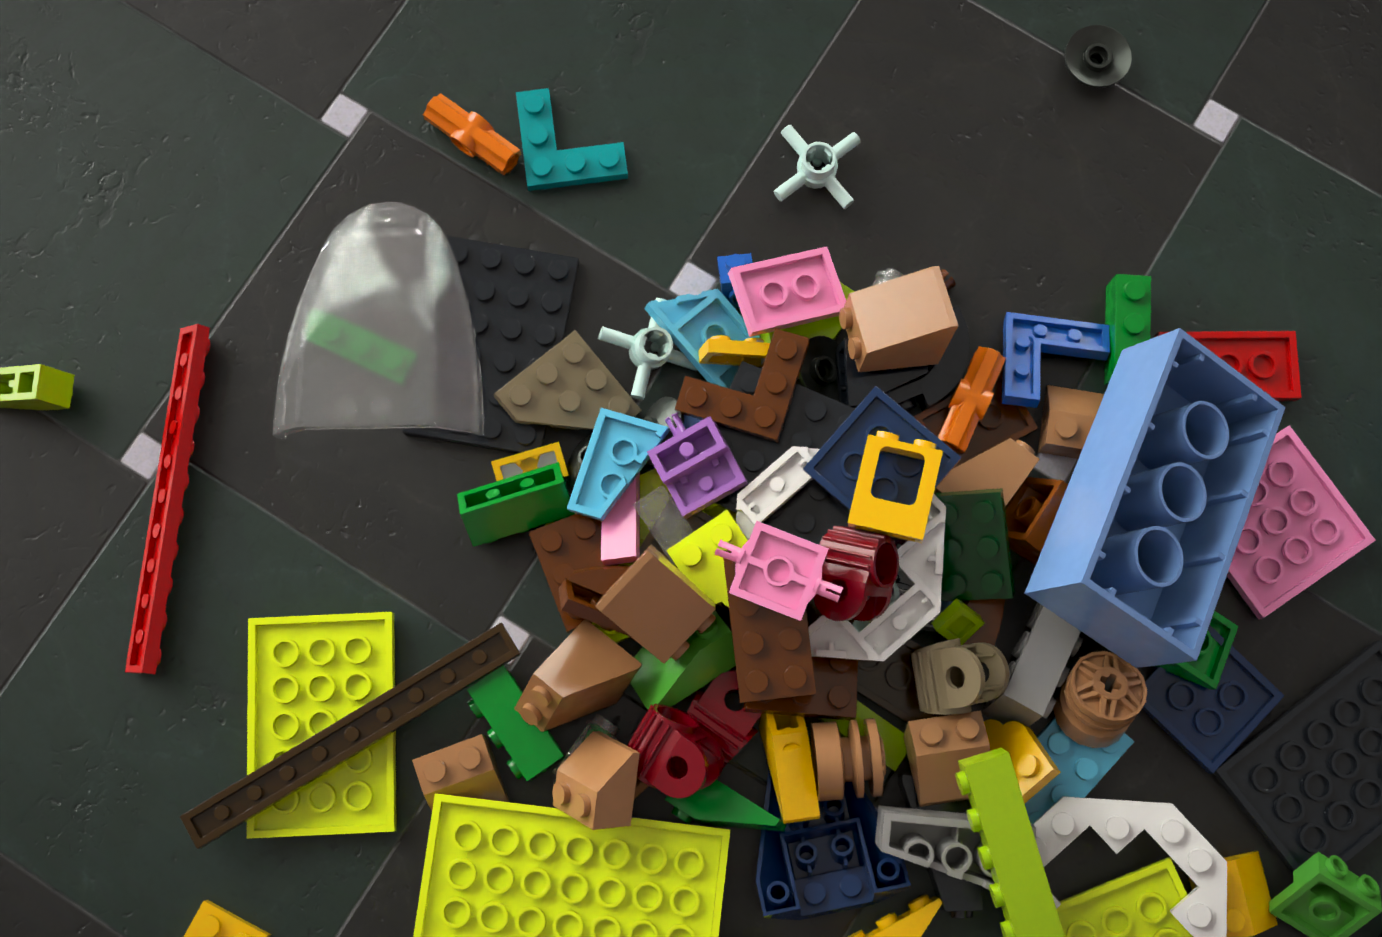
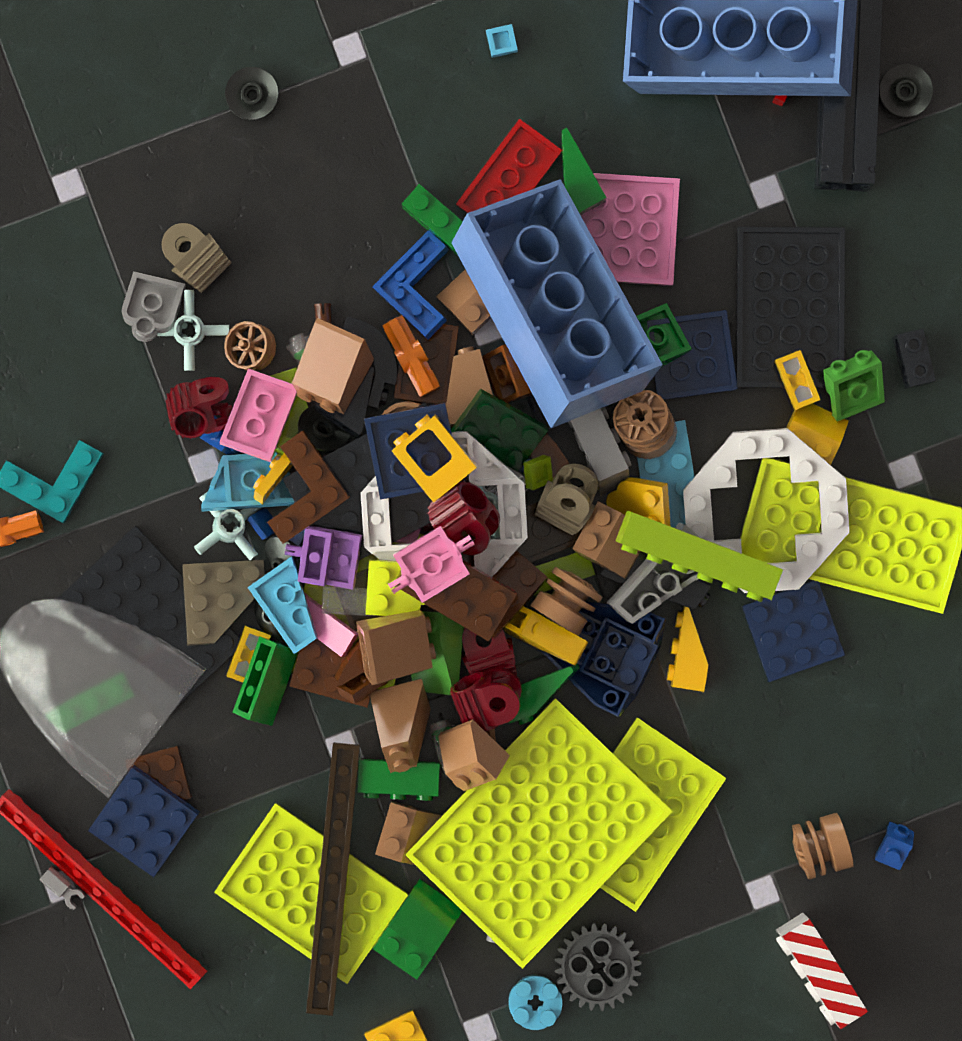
camera: 50 degrees left, 10 degrees up
none -> light grey bar [40,866,86,910]
none -> dark blue plate [88,765,200,877]
none -> light grey plate [122,271,186,342]
none -> reddish brown plate [125,746,192,800]
none -> dark tan piece [162,223,231,293]
none -> dark red piece [165,377,233,439]
none -> medium nougat wheel [224,321,276,371]
none -> blue slope [248,508,275,540]
none -> green slope [373,879,462,980]
none -> medium azure plate [486,24,518,58]
none -> green slope [561,128,607,215]
none -> yellow piece [775,350,820,410]

